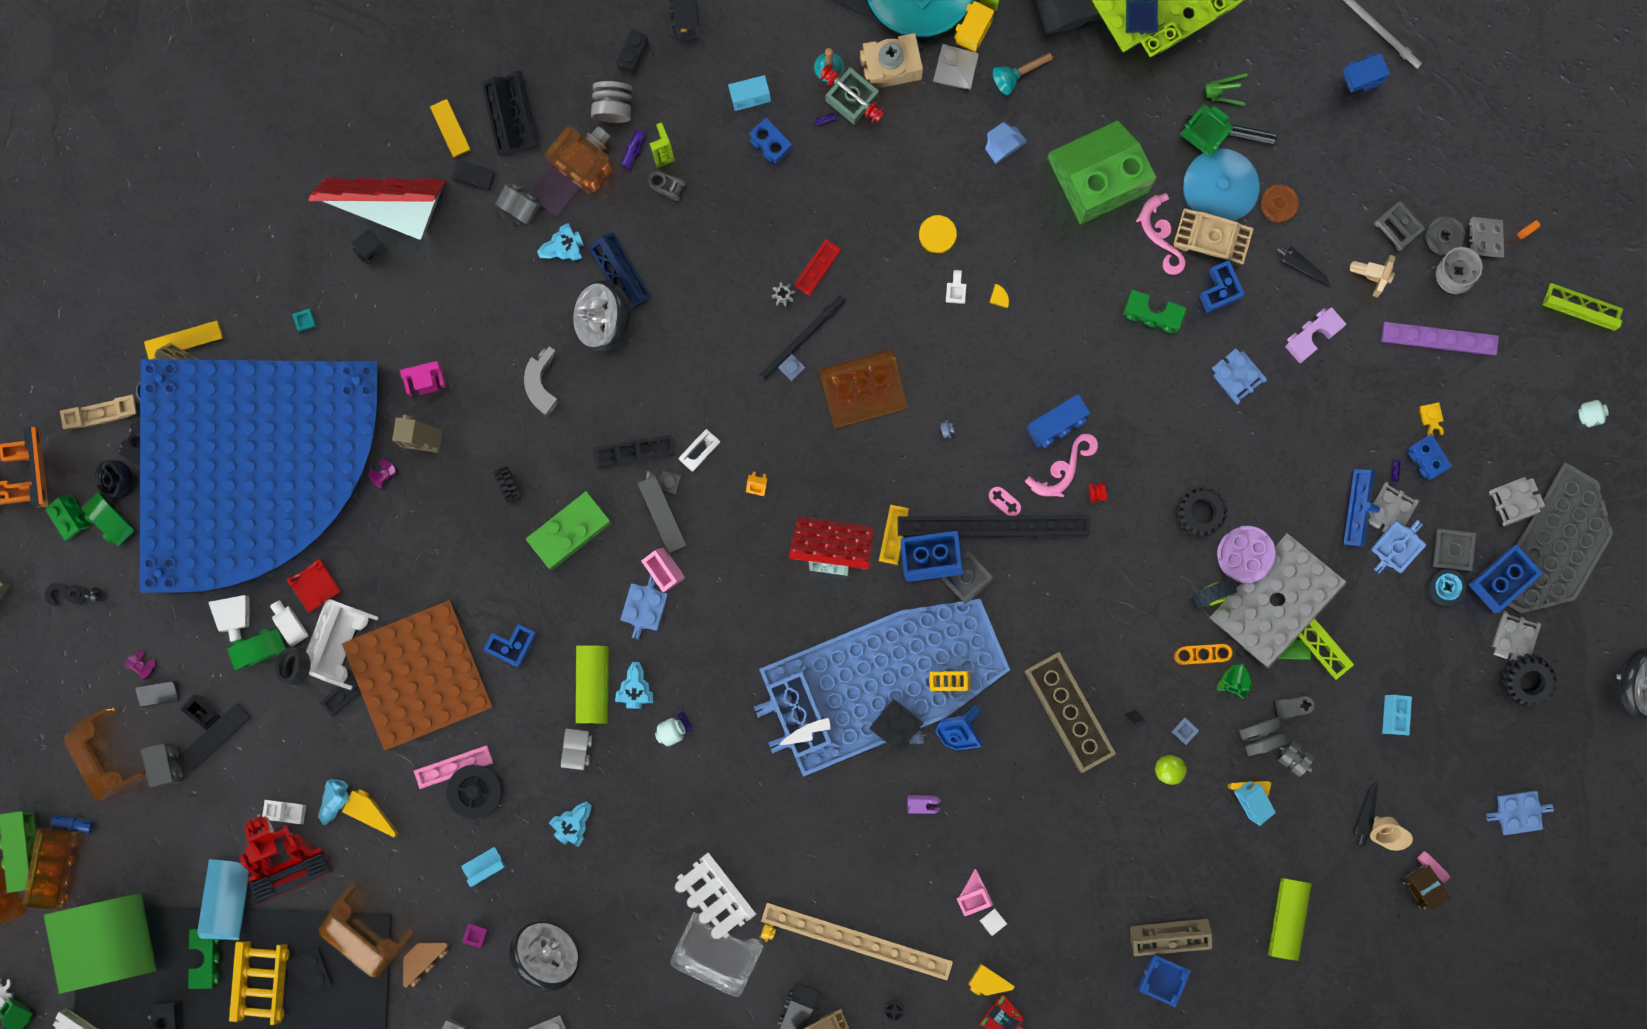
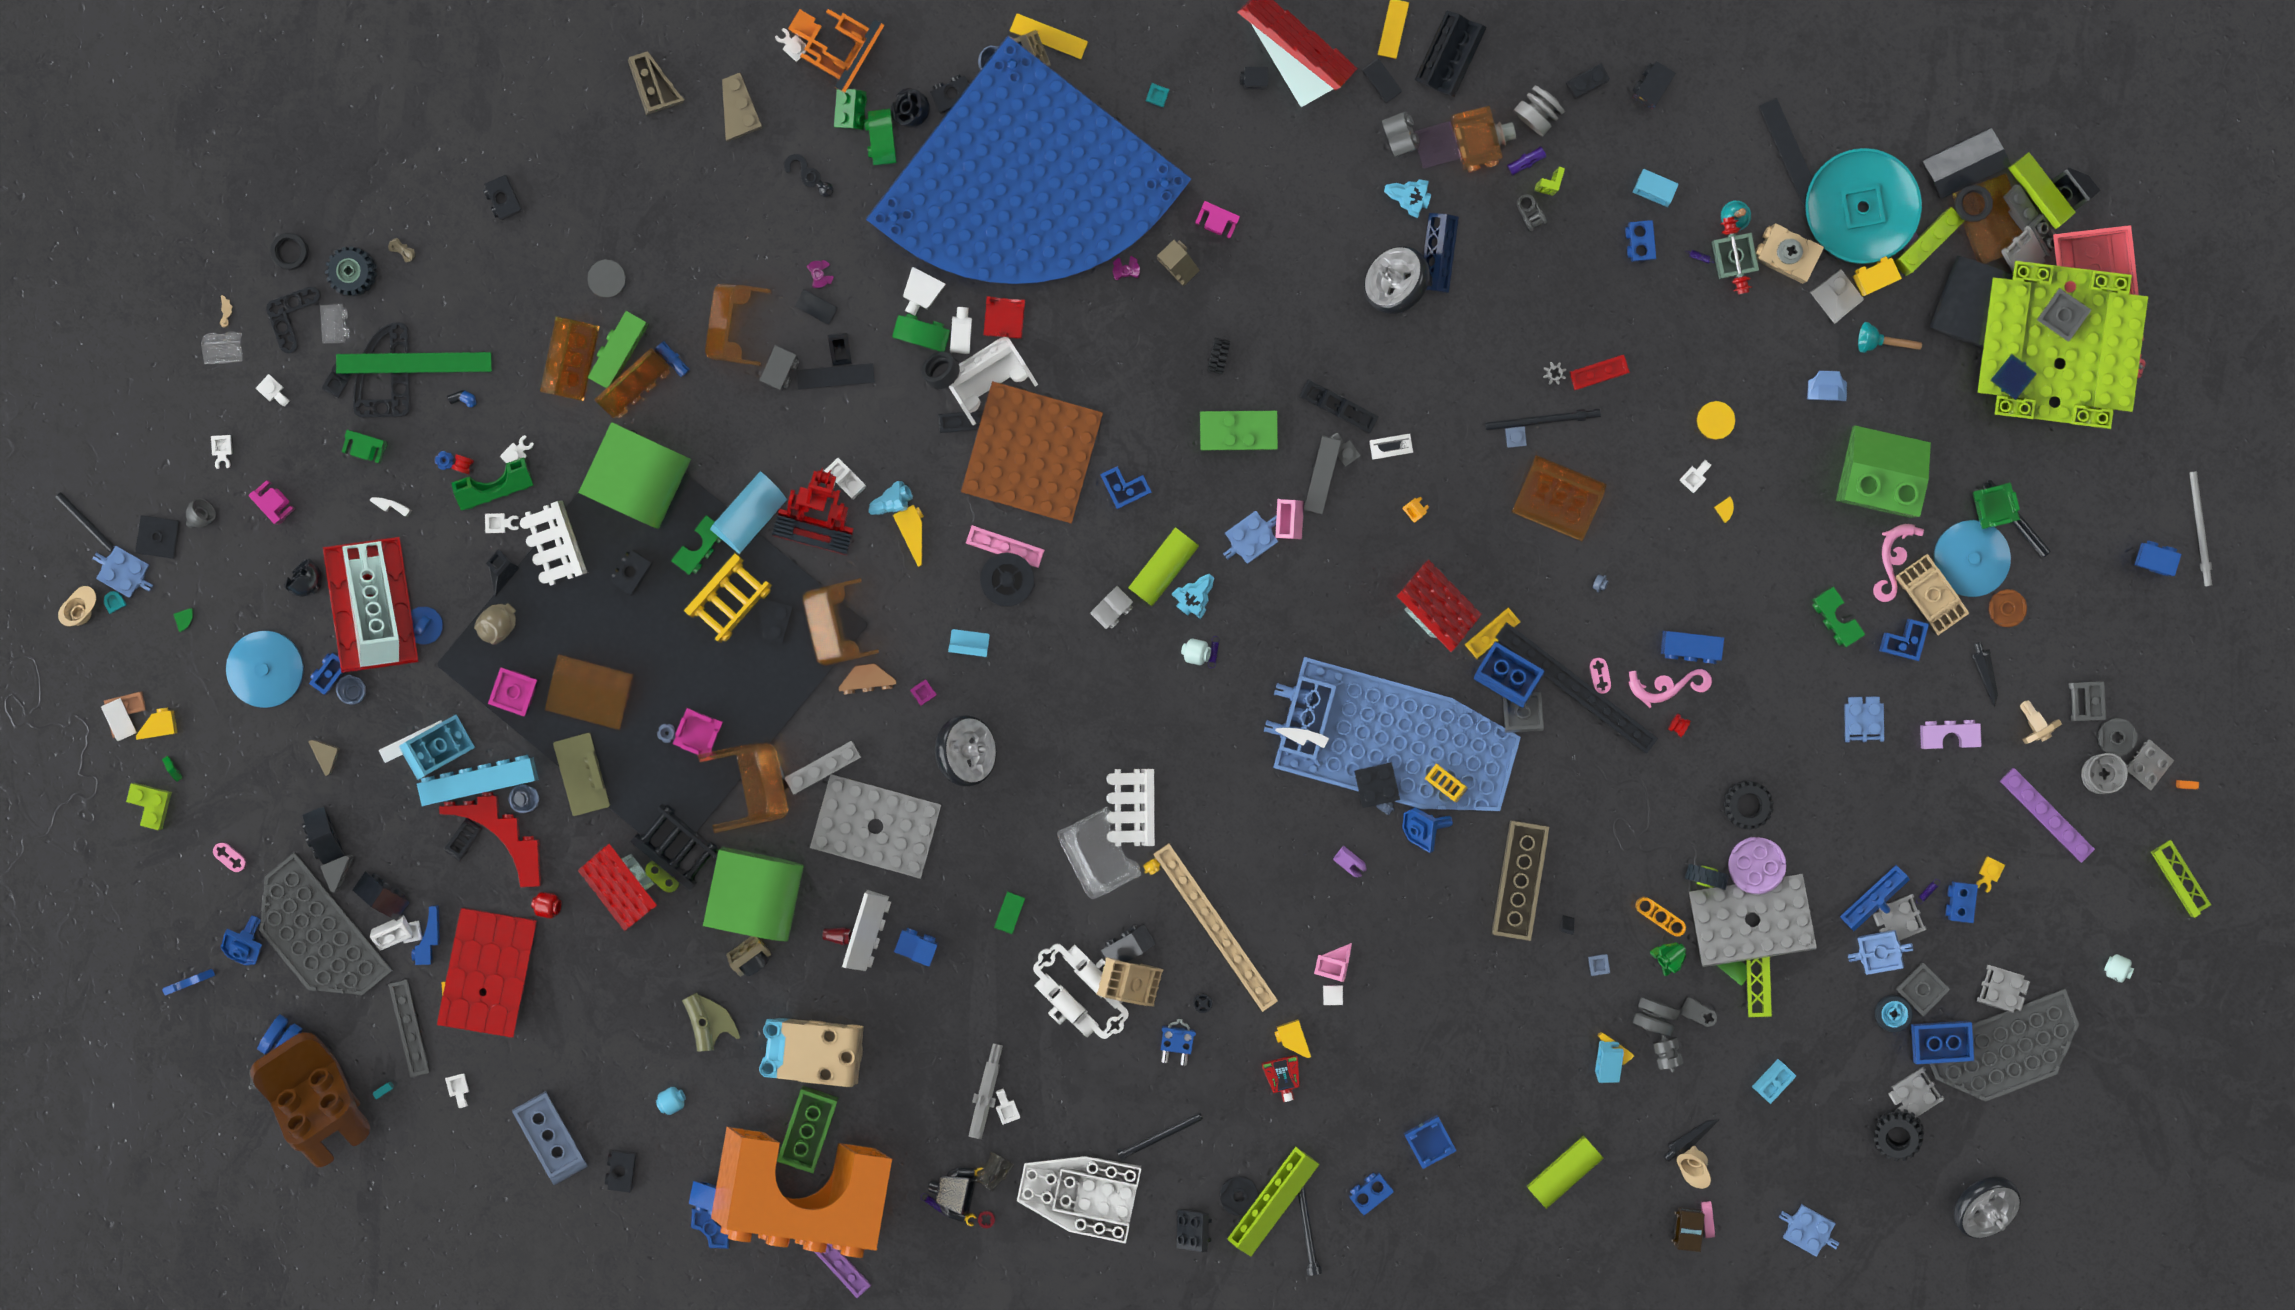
camera: 40 degrees right, 5 degrees up
tan slope [60,394,137,430] -> none
light grey arch [524,346,559,417] -> none
medium azure rock [549,801,592,847] -> none
dark tan brick [1130,919,1212,956] -> none
lime hair [1155,755,1187,785] -> none
bright green plant [1206,73,1248,106] -> none

